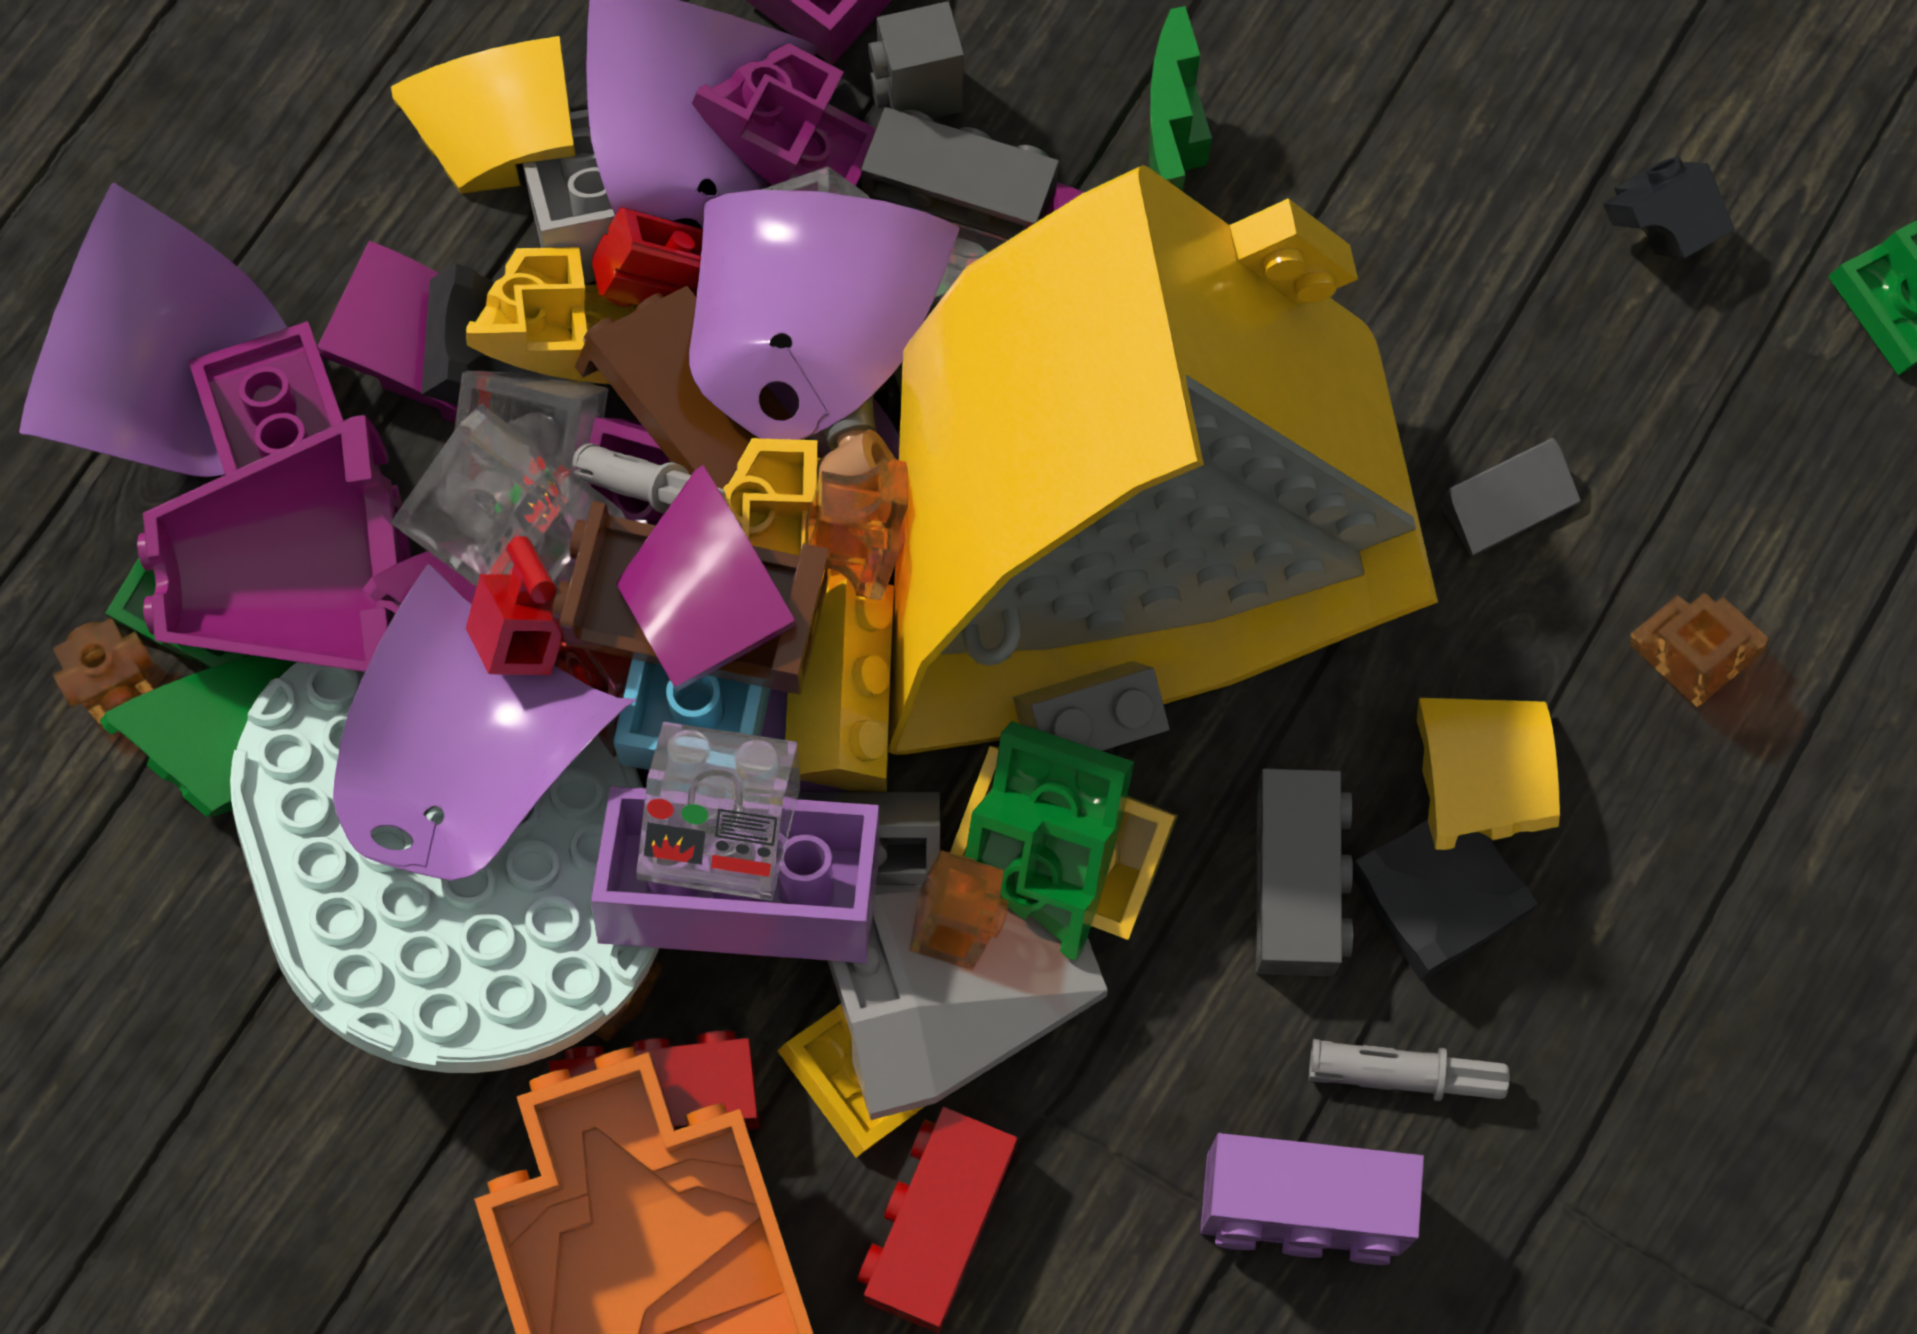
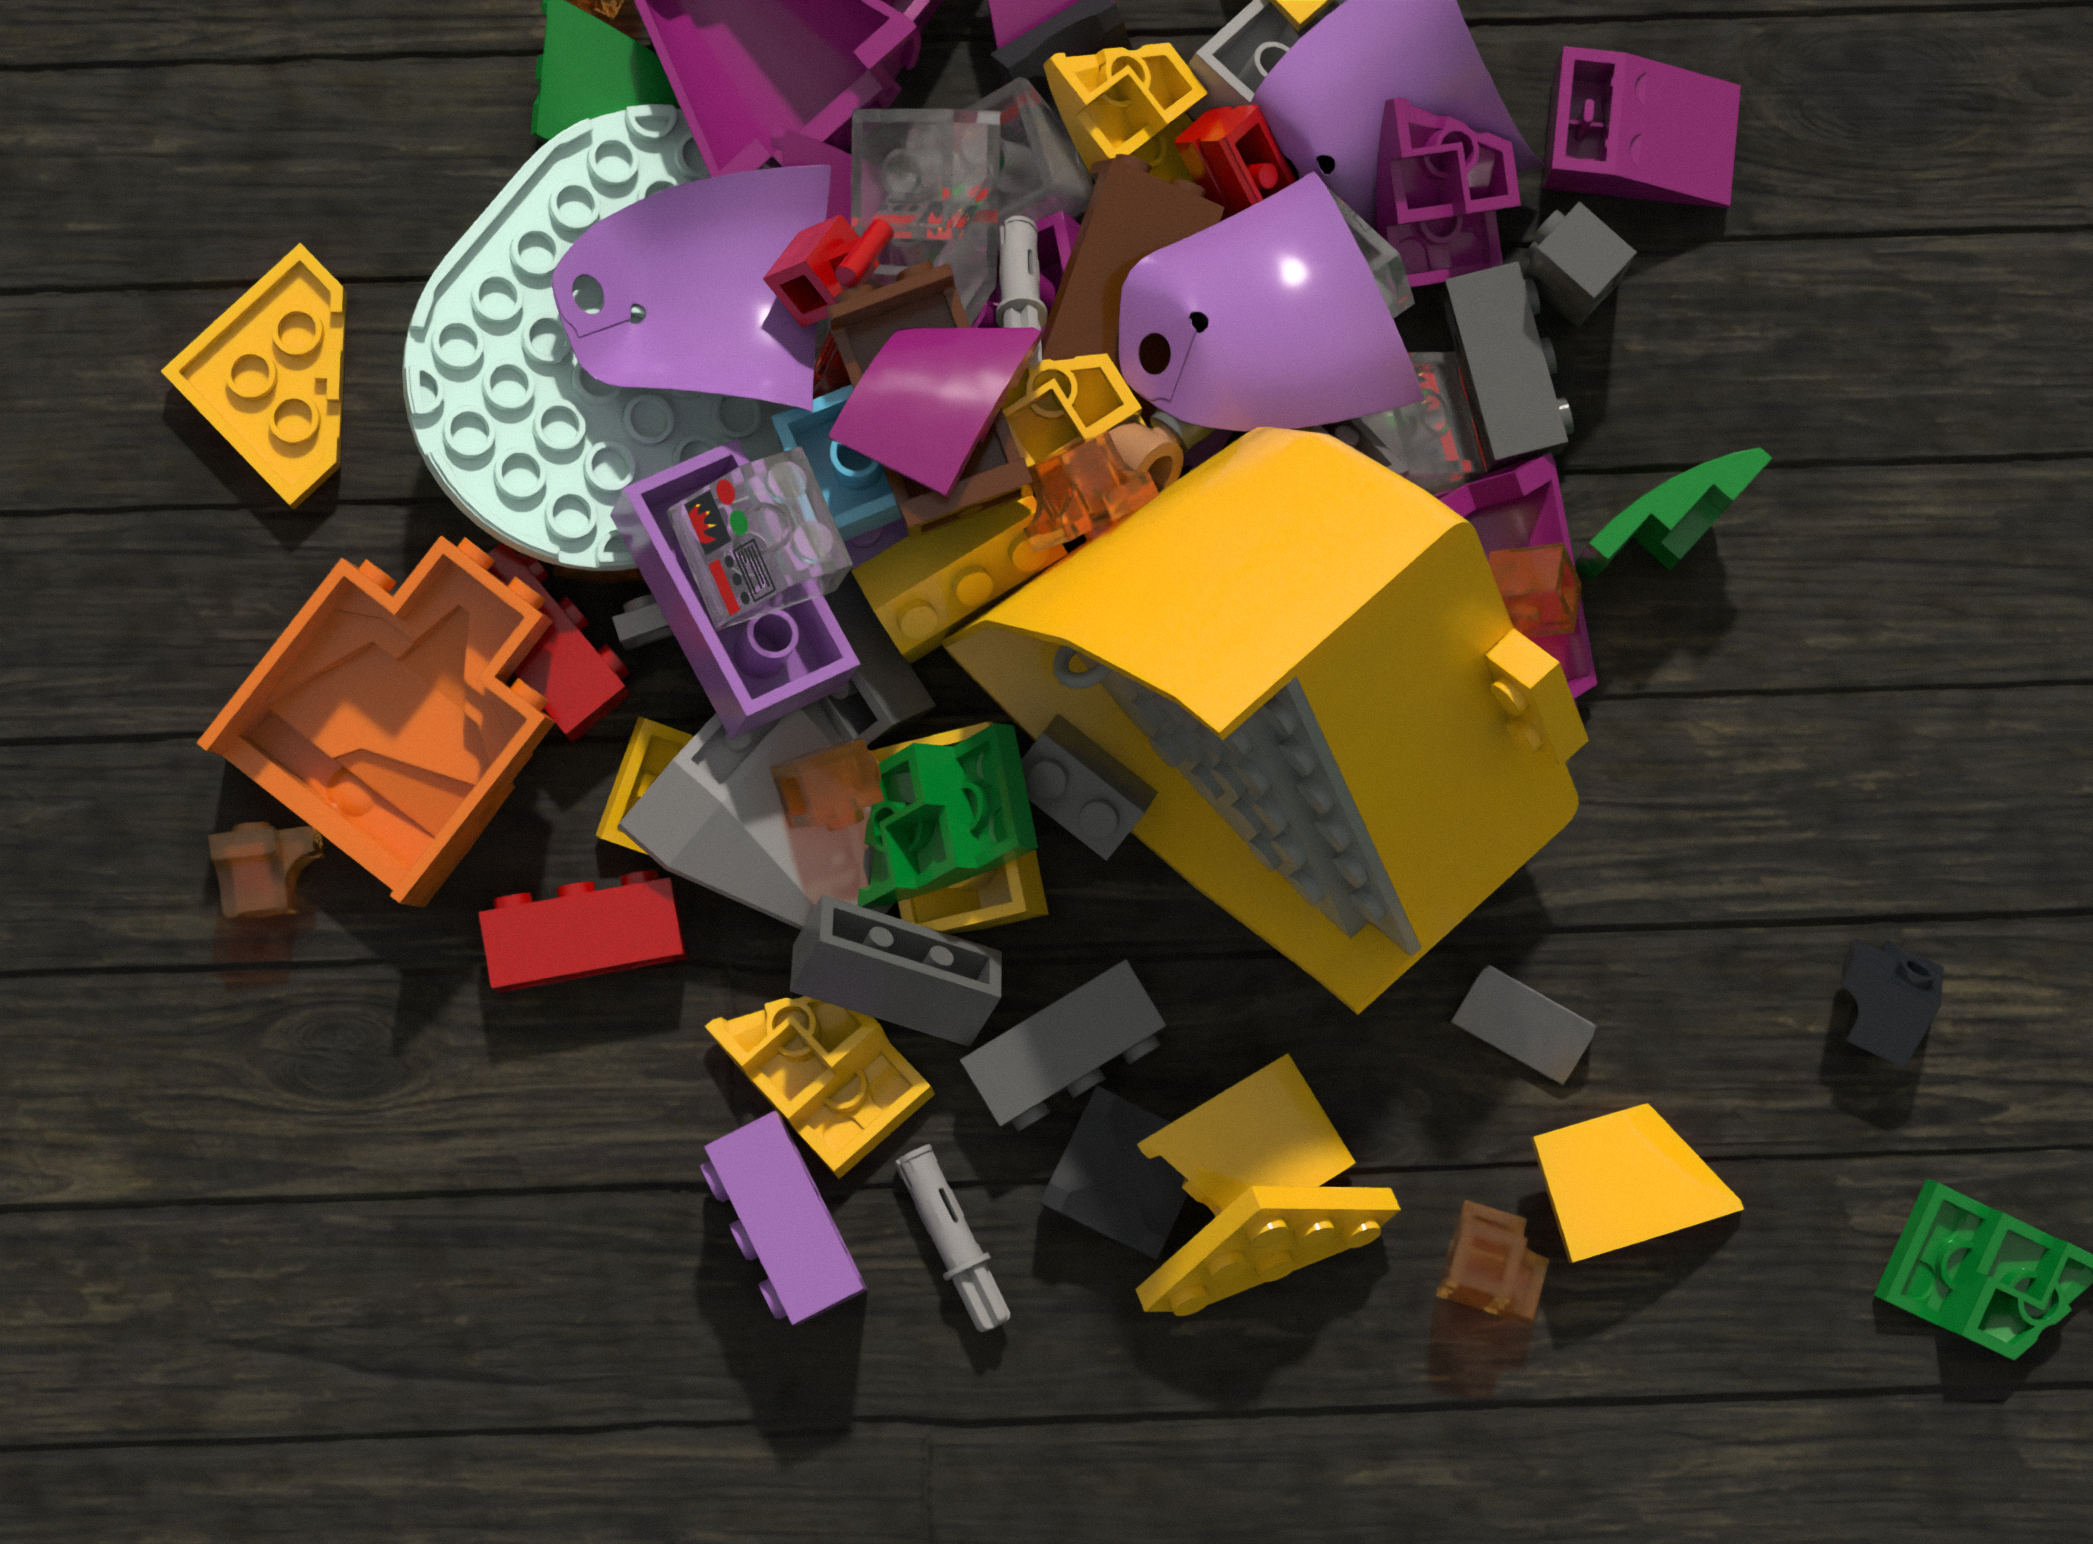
camera: 55 degrees right, 10 degrees up
none -> yellow plate [161,243,347,510]
none -> light grey plate [612,594,674,651]
none -> yellow slope [705,996,935,1179]
none -> dark grey brick [790,895,1002,1047]
none -> yellow plate [1135,1185,1401,1316]
none -> yellow slope [1530,1103,1744,1263]

